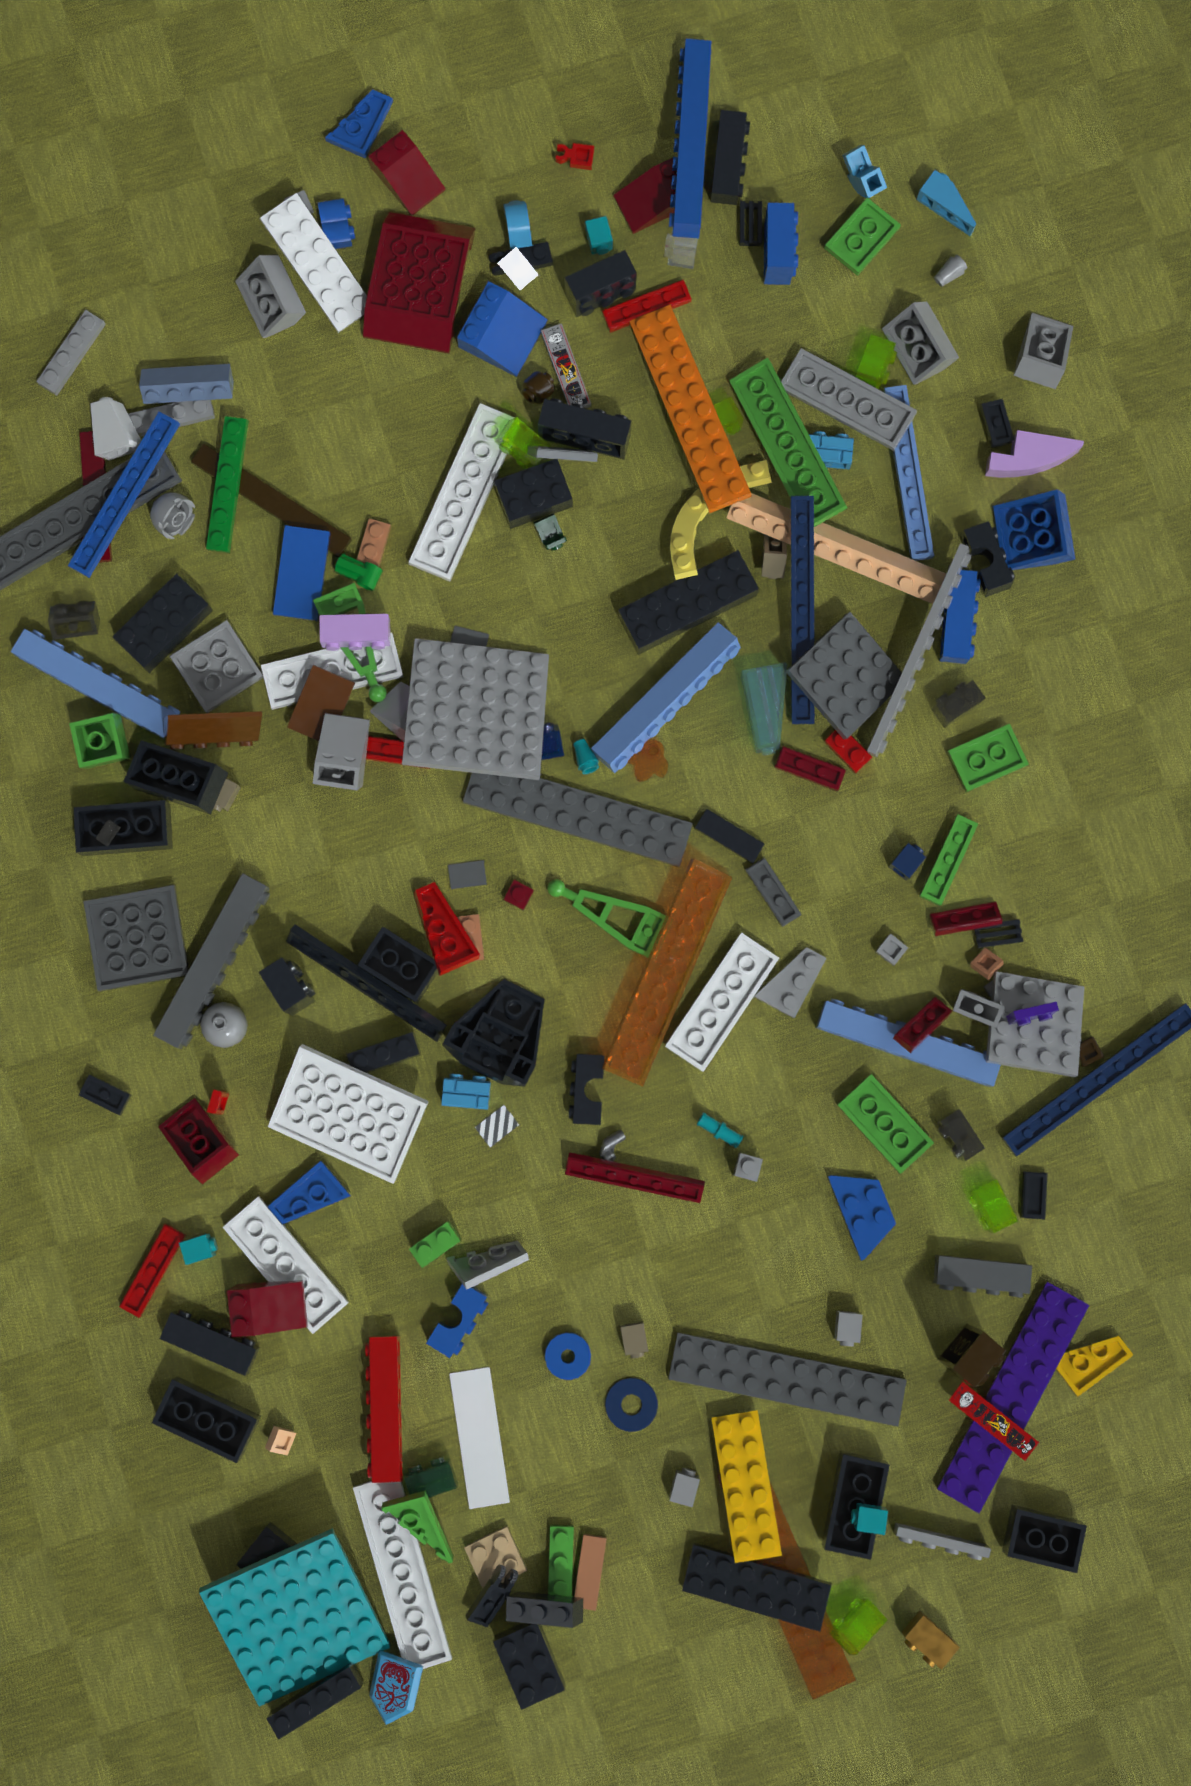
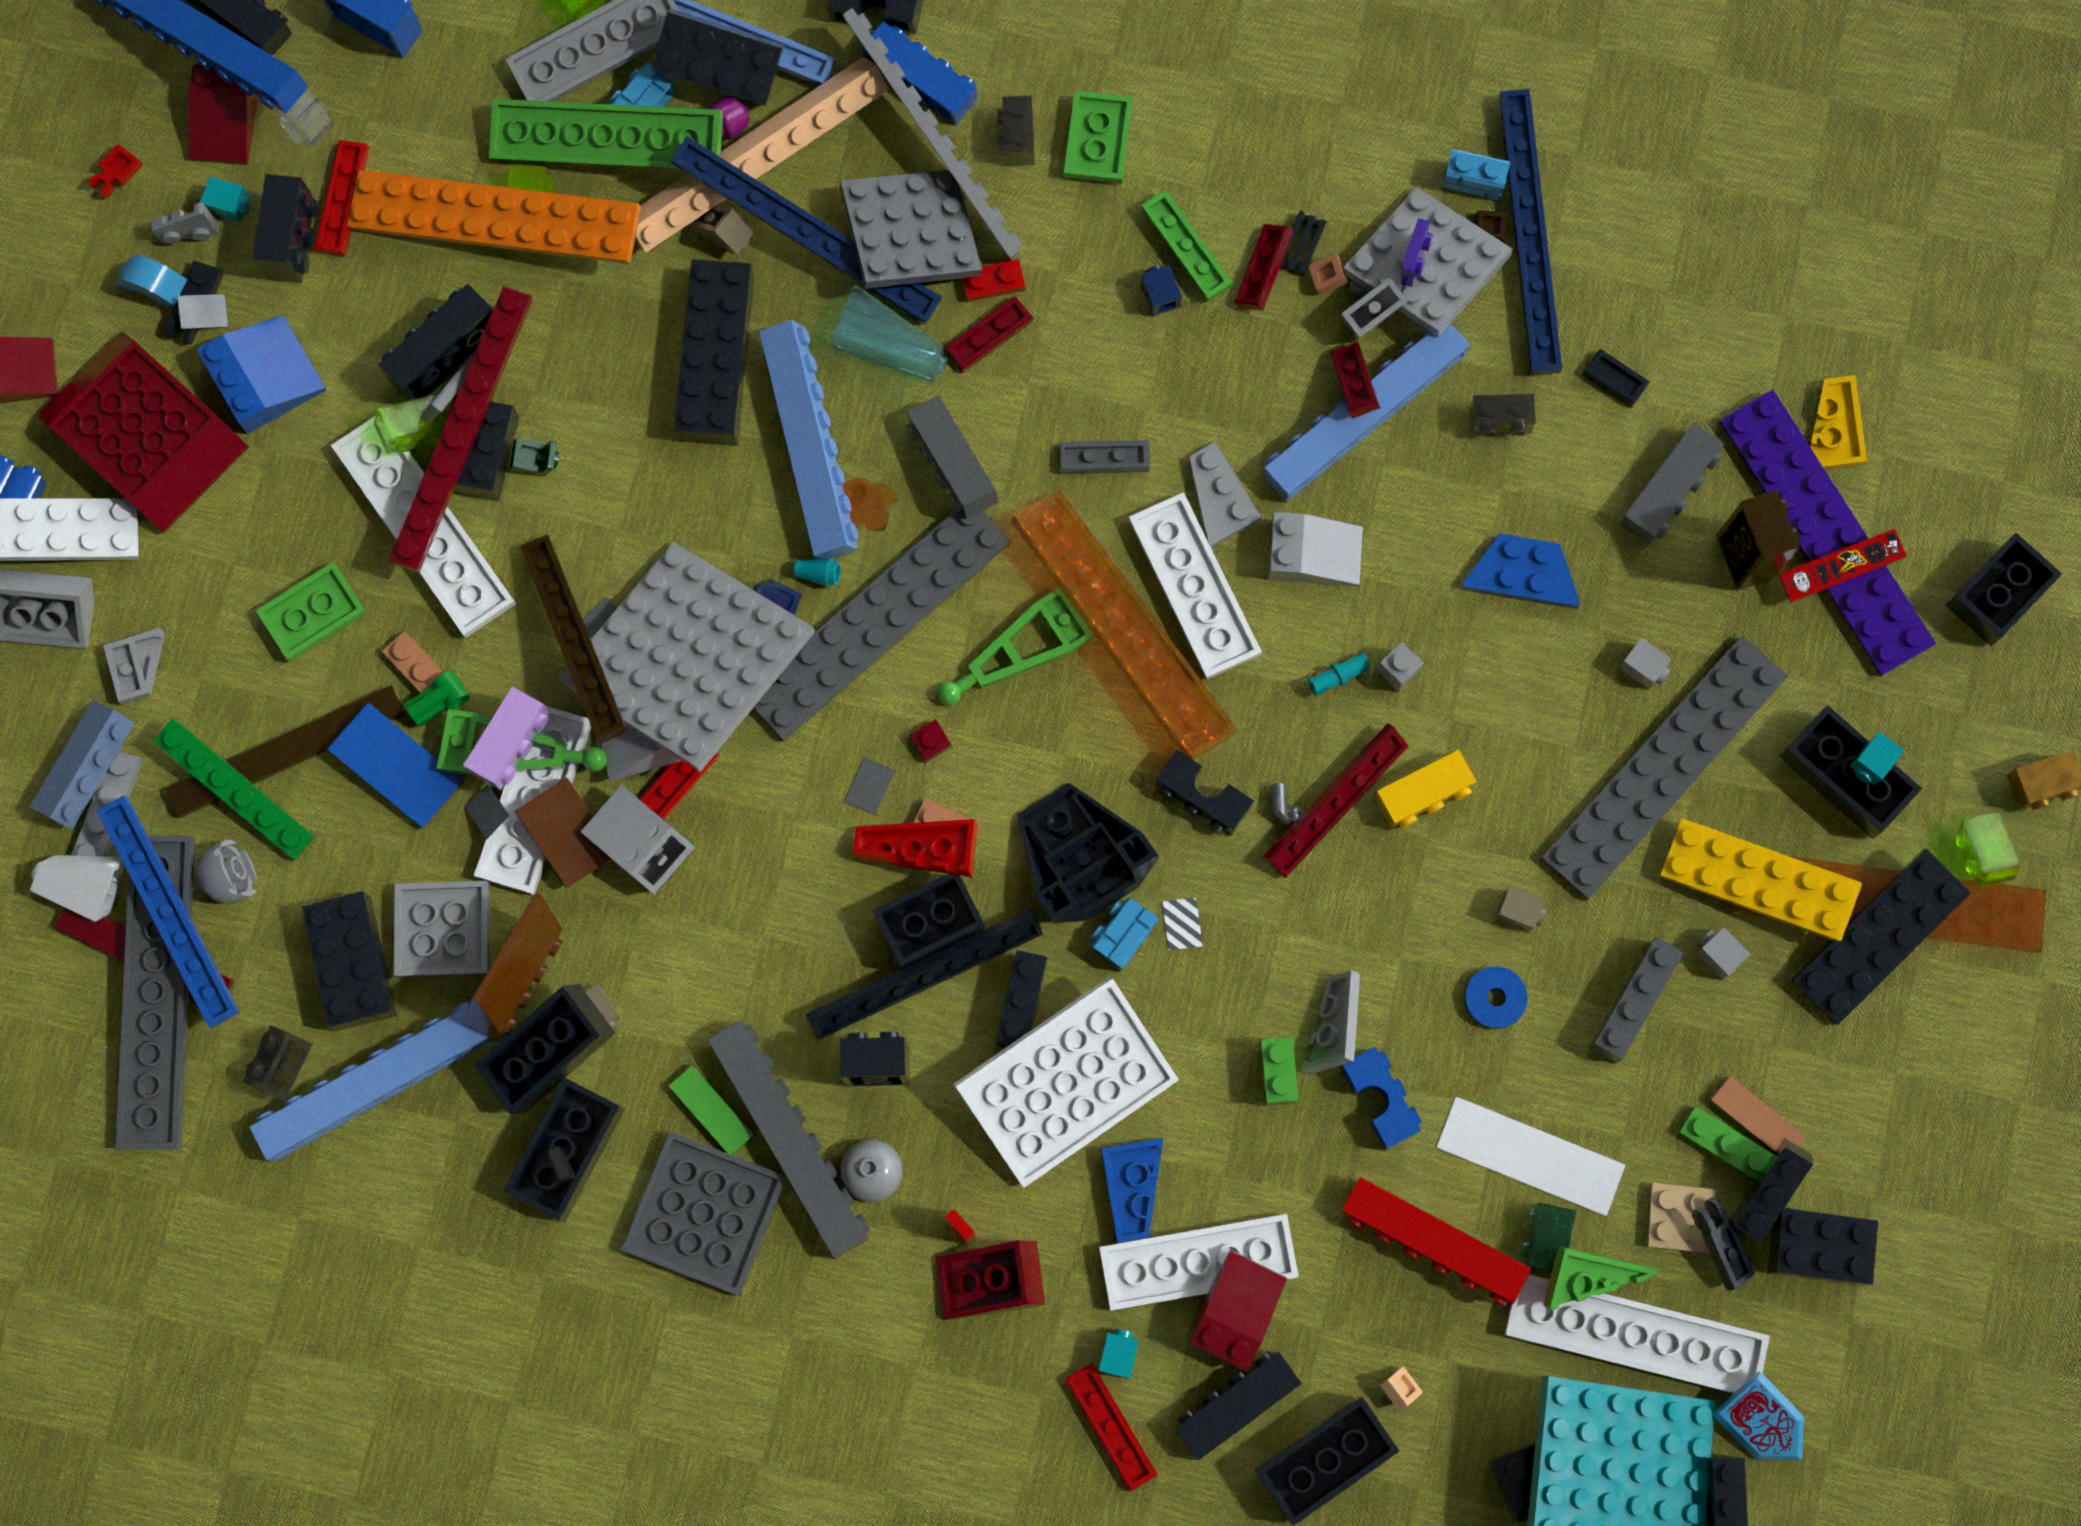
camera: 55 degrees left, 5 degrees down
bright green brick [69,713,131,769] -> none
black plate [79,1075,132,1116] -> none
dark brown head [521,371,554,405] -> none
tile [541,323,591,408] -> none
dark blue gear [605,1378,658,1432] -> none
light yellow plate [670,460,772,580] -> none
black tile [695,809,765,864] -> none
black tile [740,201,762,246] -> none
bright green plate [837,1074,934,1174] -> none
light grey plate [876,934,908,966] -> none
light grey plate [893,1523,991,1560] -> none
clear neon green brick [968,1179,1018,1234] -> none
none -> light grey wing [103,628,164,704]
none -> light grey wing [151,203,219,244]
none -> bright green plate [256,561,367,662]
none -> dark red plate [389,286,533,573]
none -> dark grey sticker [465,784,510,839]
none -> dark brown plate [520,534,628,744]
none -> black brick [651,9,784,106]
none -> bright green tile [669,1065,755,1155]
none -> magenta head [708,95,749,140]
none -> dark grey brick [906,395,999,519]
none -> slope [1268,512,1363,586]
none -> yellow brick [1374,750,1477,829]
none -> dark azure brick [1442,149,1510,201]
none -> dark grey brick [1589,937,1684,1064]

